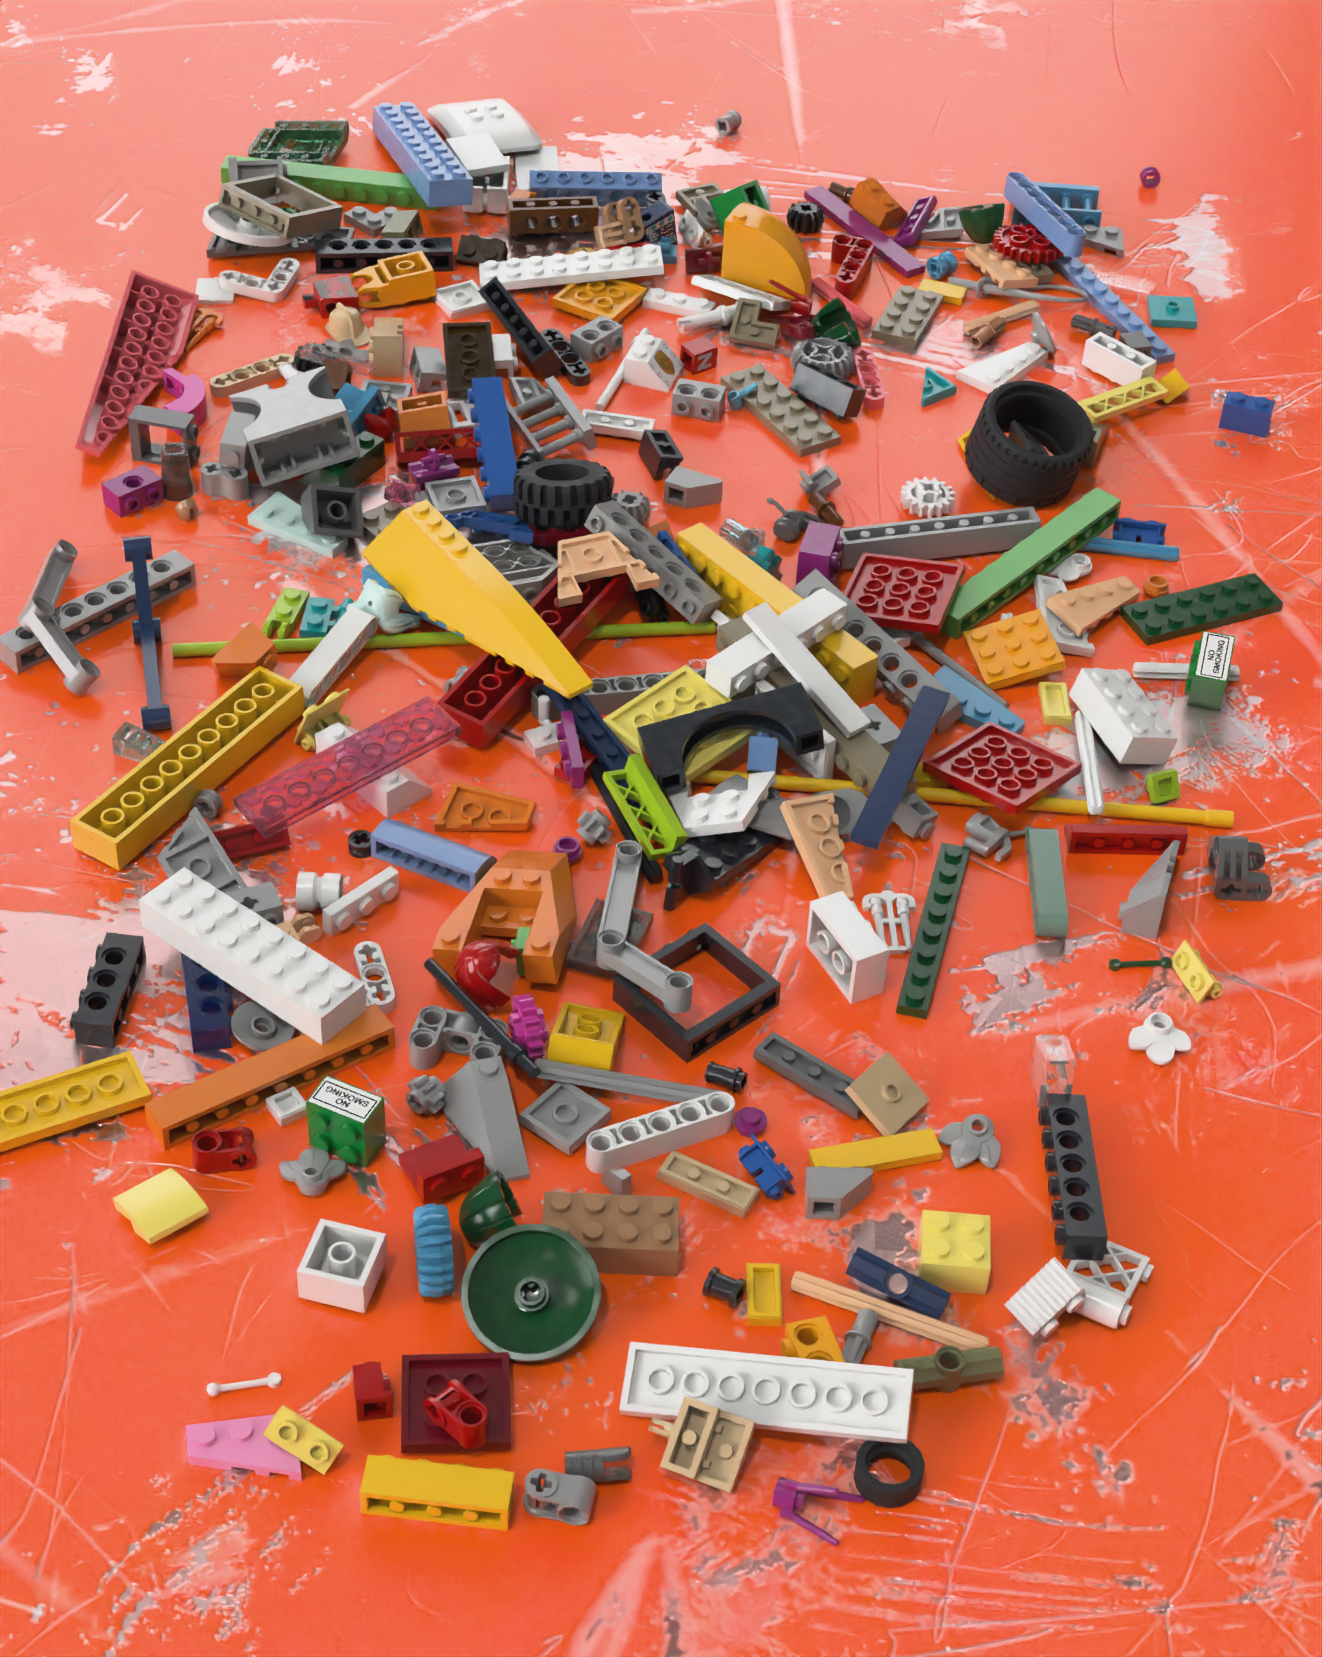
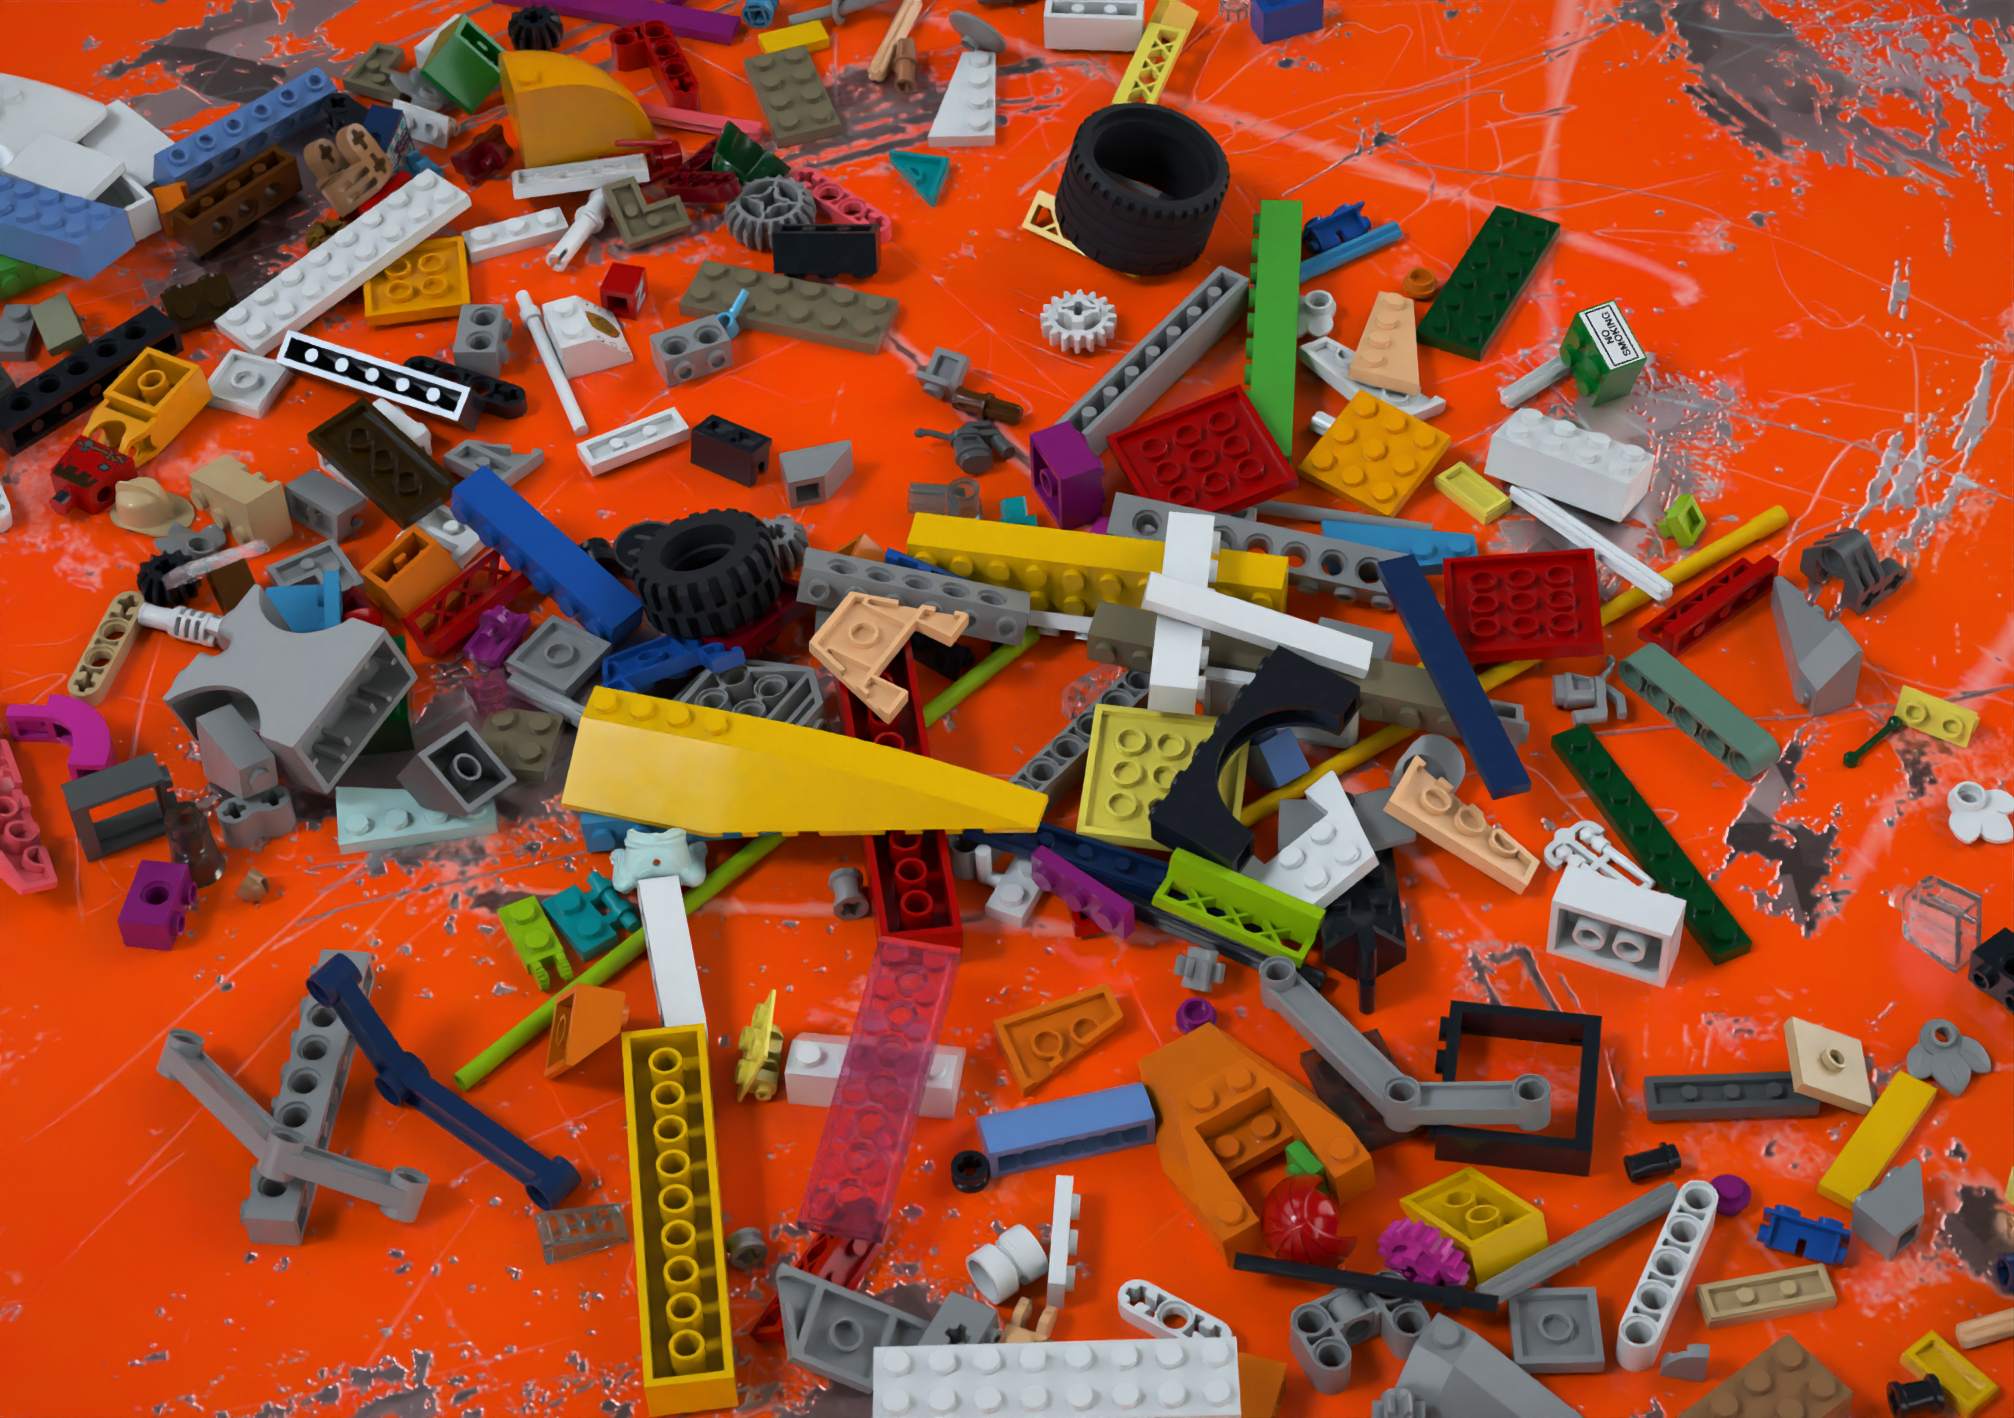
camera: 35 degrees left, 5 degrees up
light grey fence [505,376,598,460] -> none

